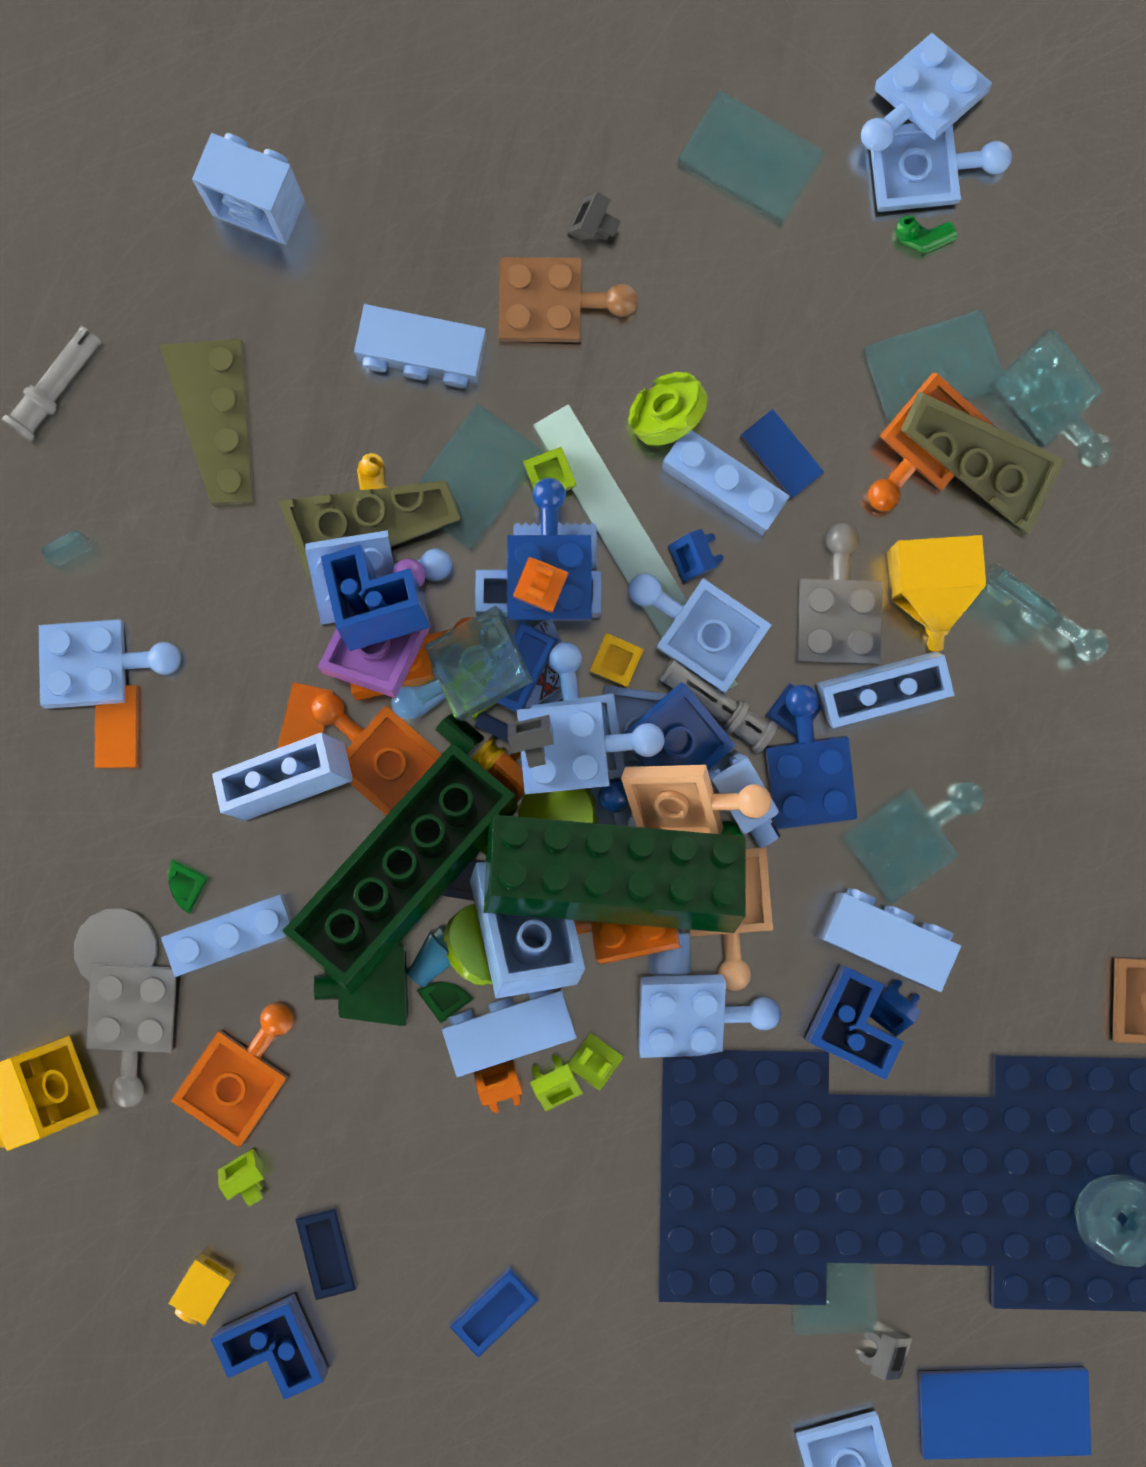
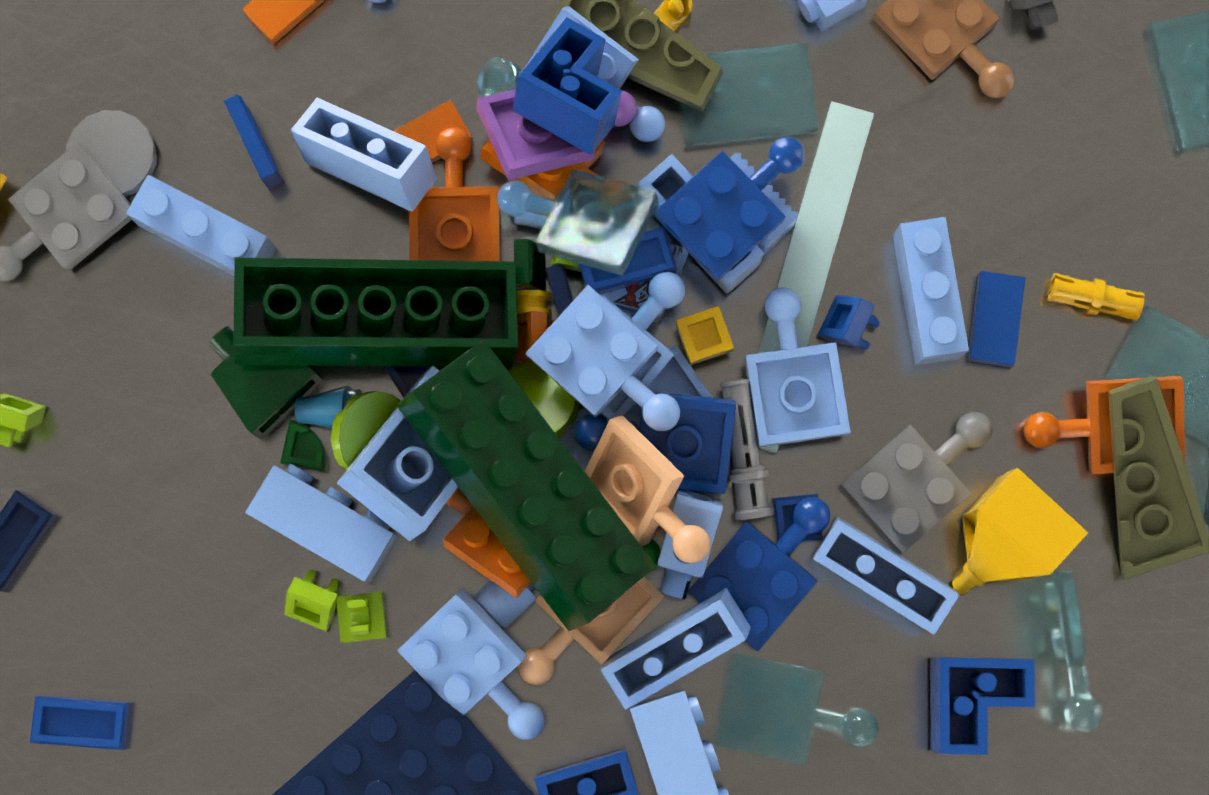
camera: 50 degrees right, 5 degrees down
green tile [168,859,211,914] -> none
orange plate [171,1003,294,1148] -> none
orange tile [474,1060,523,1113] -> none
dark grey tile [508,715,554,768] -> none
orange tile [513,557,568,614] -> none
lime tile [523,446,577,491] -> none
lime tile [628,372,708,446] -> none
none -> blue tile [223,94,284,190]
none -> clear light blue tile [477,57,521,97]
none -> light blue brick [600,588,751,710]
none -> blue brick [930,657,1035,755]
none -> yellow pin [1047,273,1145,321]

